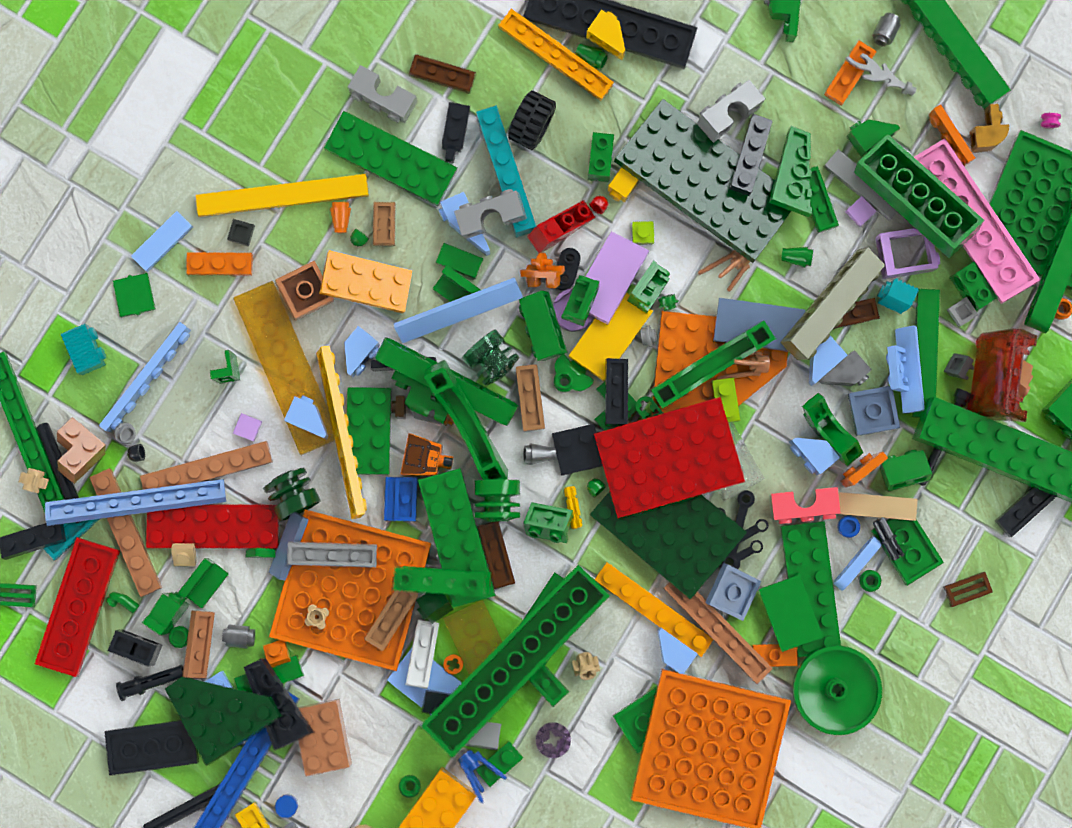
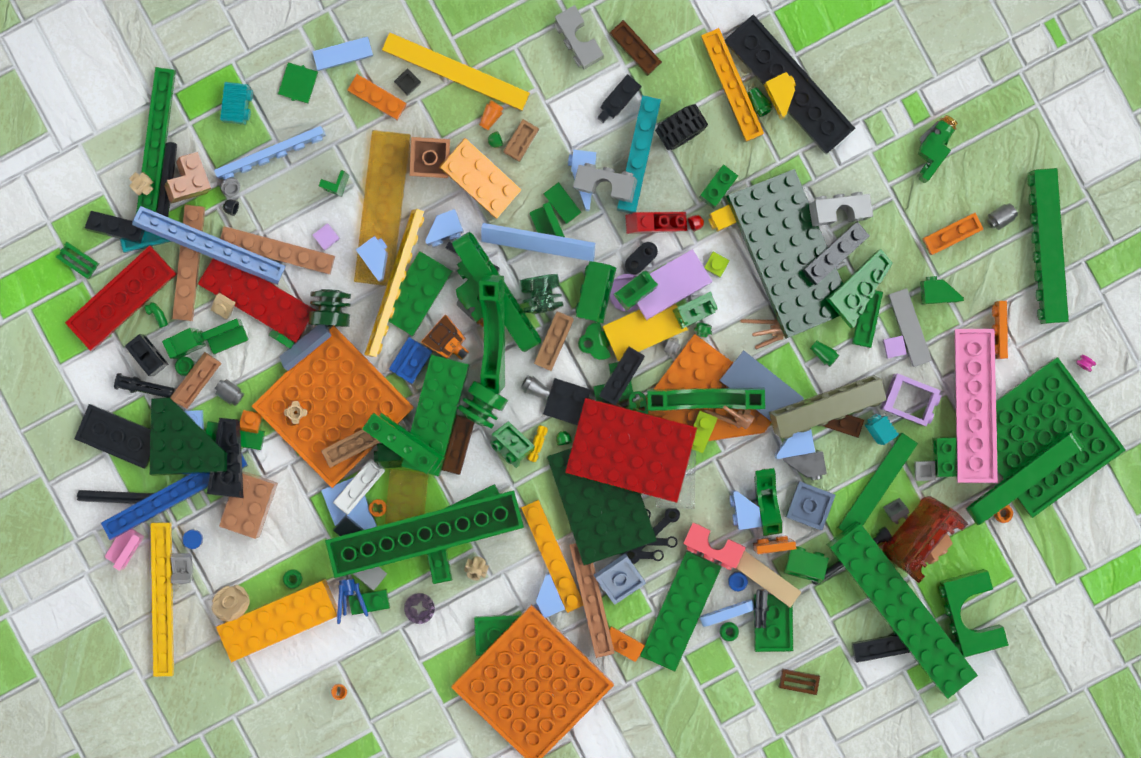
camera: 35 degrees right, 5 degrees up
light grey tile [287,542,377,567] -> none
green plate [324,111,458,206] -> none
dark brown plate [392,395,406,419] -> none
orange hips [520,252,565,288] -> none
green tile [758,574,823,652] -> none
green dish [793,645,883,735] -> none
light grey piece [845,54,917,96] -> none
green brick [854,134,985,258] -> none
light blue bracket [886,325,925,414] -> none
pearl gold brick [969,104,1009,153] -> none

